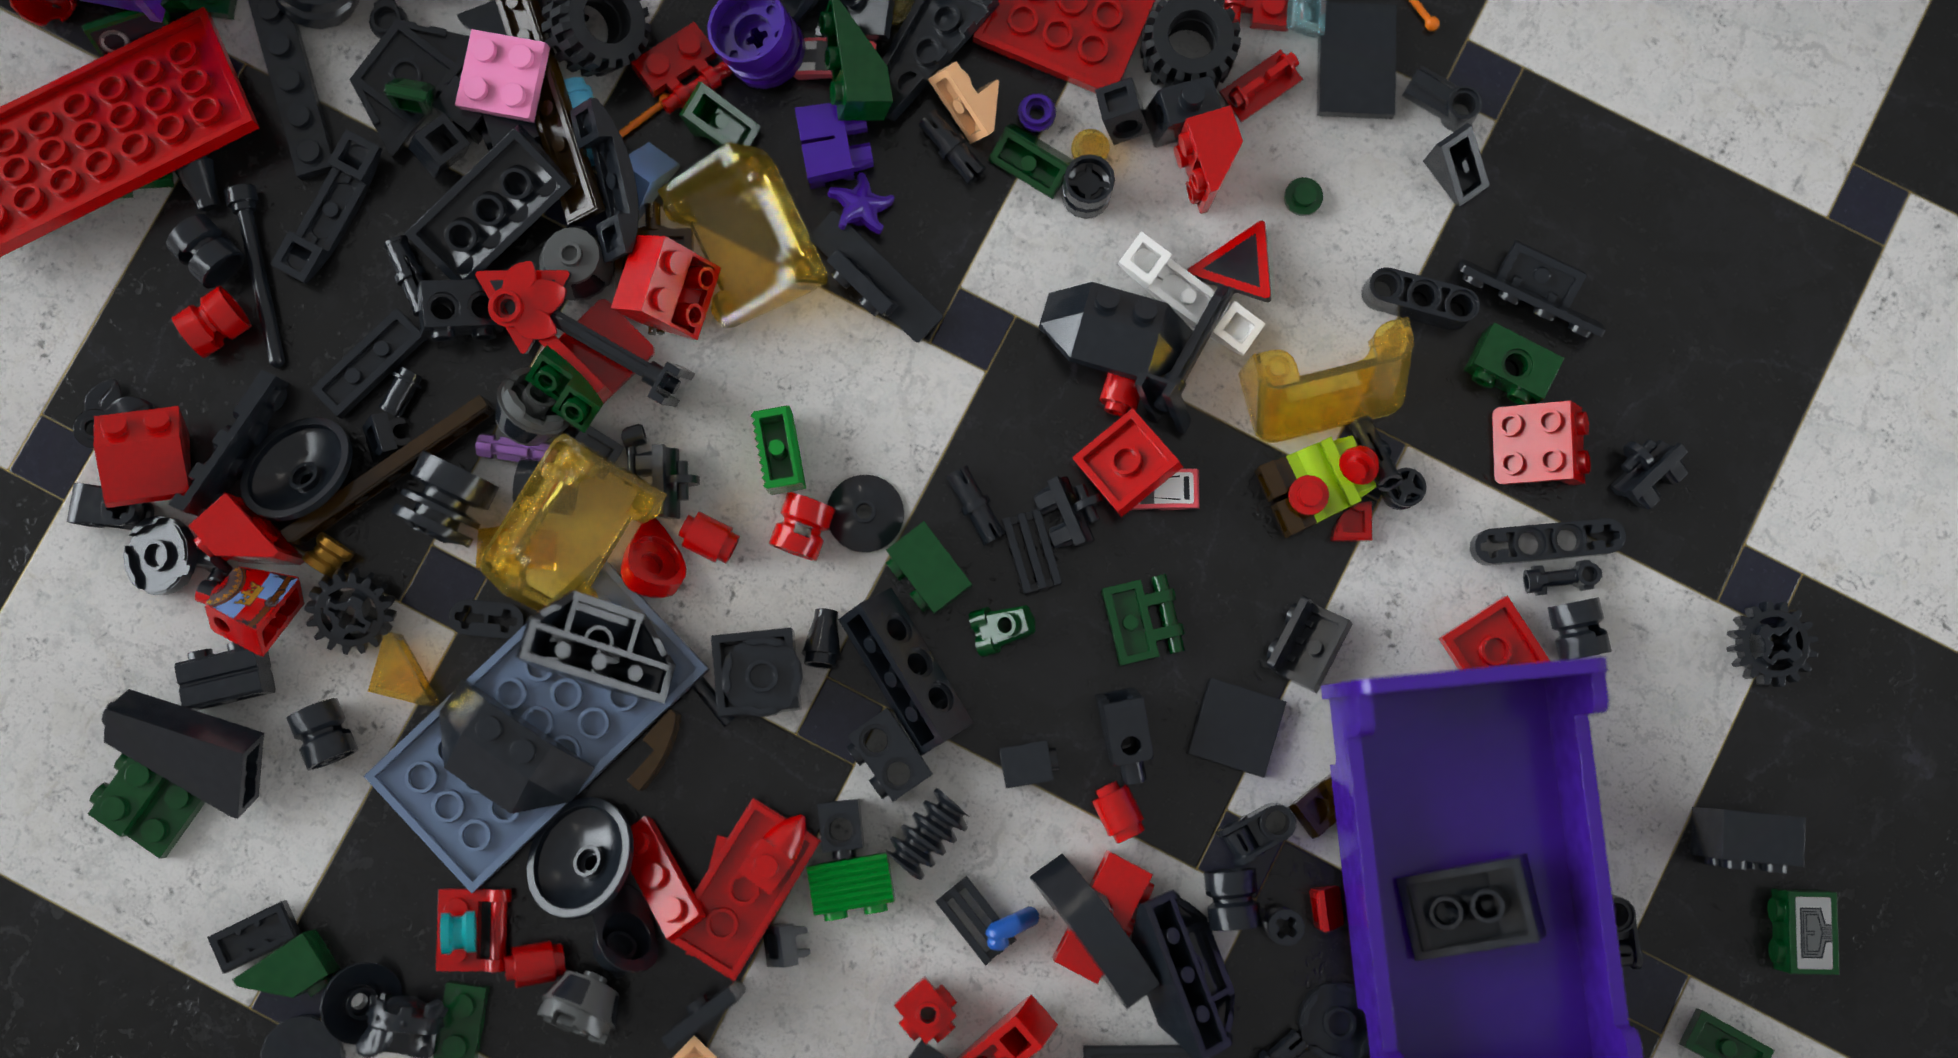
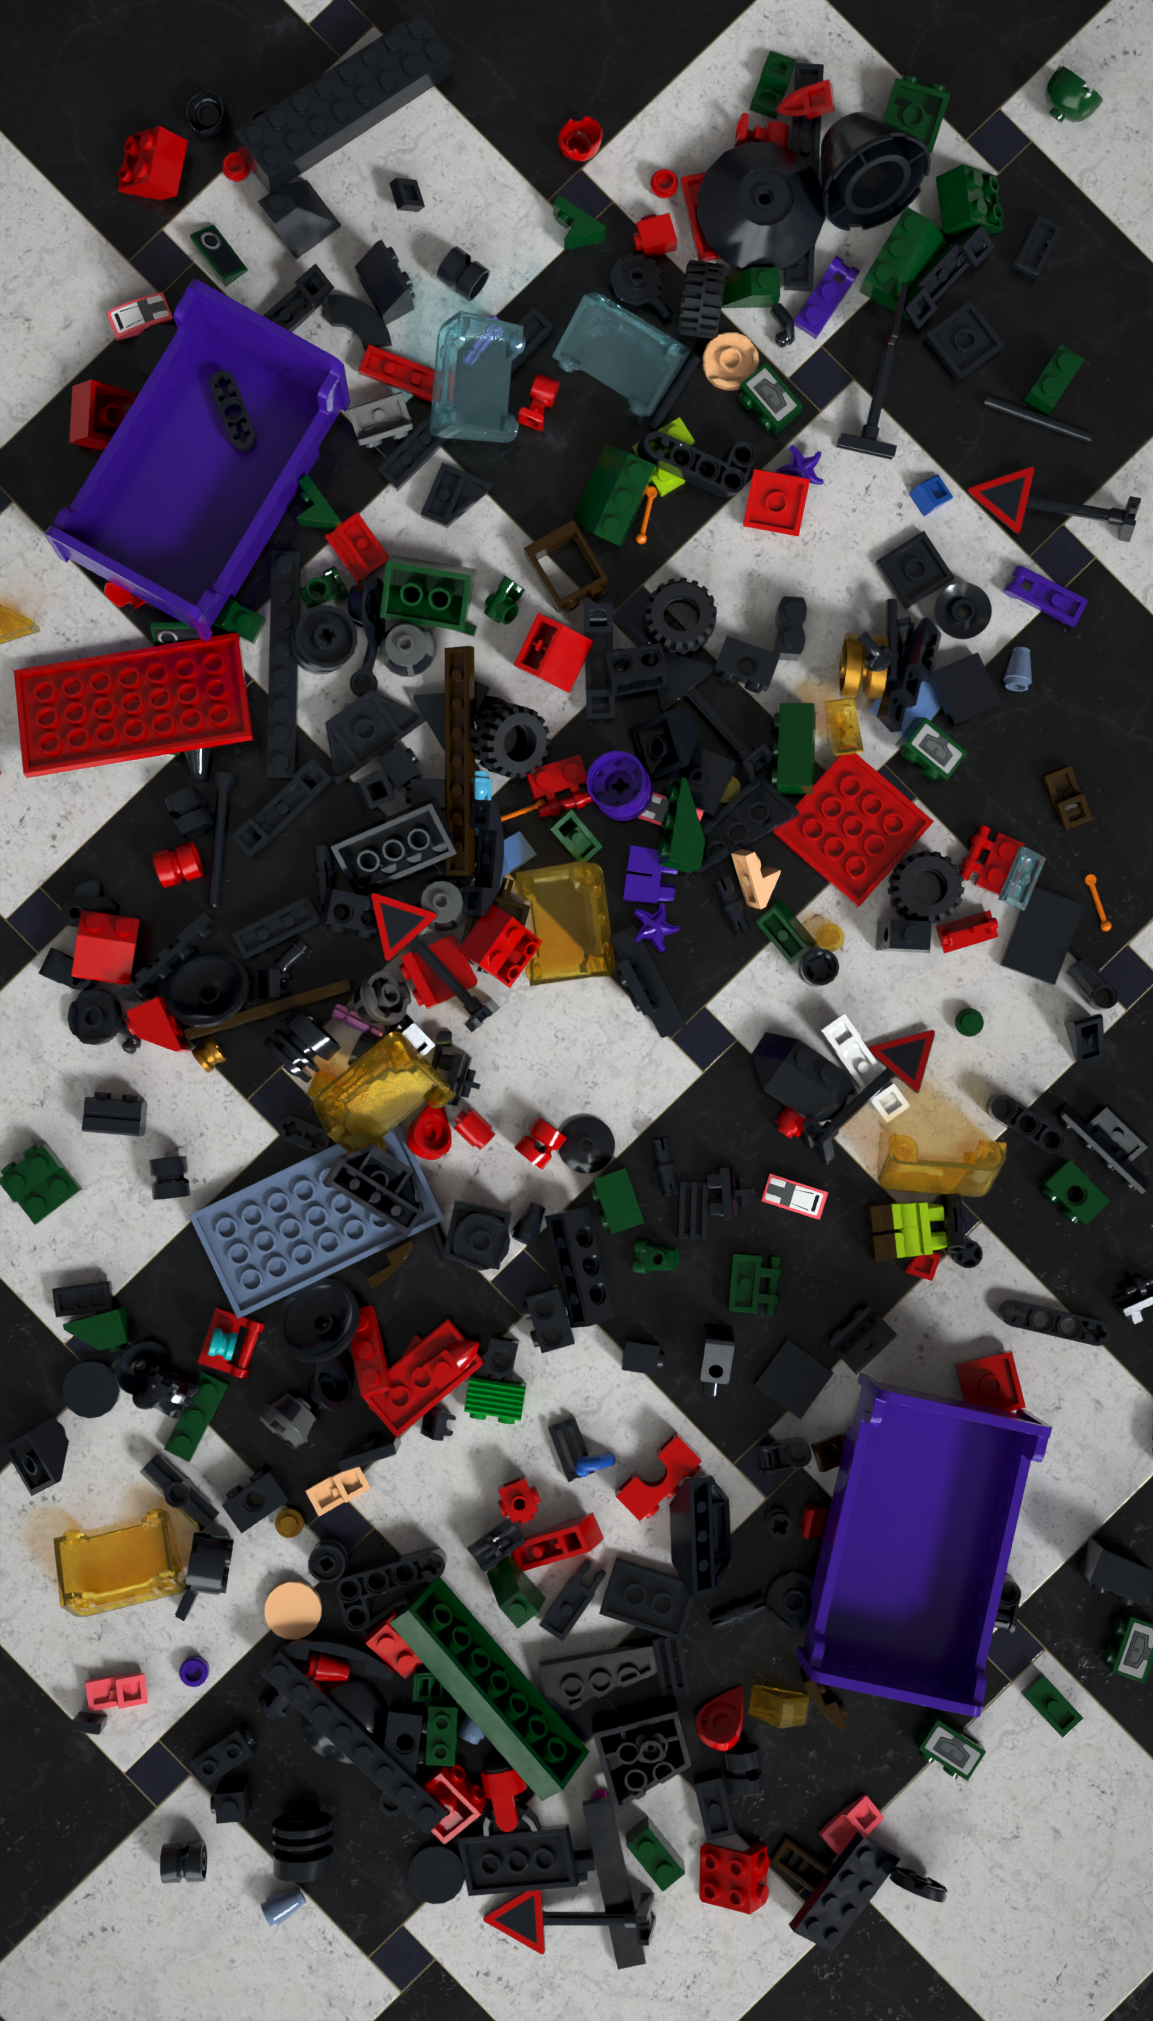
camera: 25 degrees right, 5 degrees up
black slope [102,689,264,819] -> none
torso [195,566,305,657] -> none
black gear [304,567,397,655] -> none
clear yellow slope [368,632,440,706] -> none
dark green slope [384,78,436,116] -> none
black wedge [439,679,595,814] -> none
bright pink plate [455,29,550,123] -> none
red plate [488,261,567,340] -> none
red brick [504,941,566,988] -> none
dark green slope [525,346,604,433] -> none
green brick [751,406,806,495] -> none
black piece [885,788,969,880] -> none
dark purple plate [1018,93,1056,132] -> none
black slope [1030,854,1160,1010] -> none
red plate [1072,408,1183,517] -> none
red brick [1092,780,1145,843] -> none
black brick [1095,77,1150,145] -> none
red slope [1174,105,1243,214] -> none
black wheel [1204,867,1262,931] -> none
red plate [1288,475,1329,515] -> none
red plate [1339,446,1379,485] -> none
black slope [1396,853,1547,961] -> none
bracket [1492,400,1591,485] -> none
black bar [1523,560,1603,596] -> none
black wheel [1547,597,1612,661] -> none

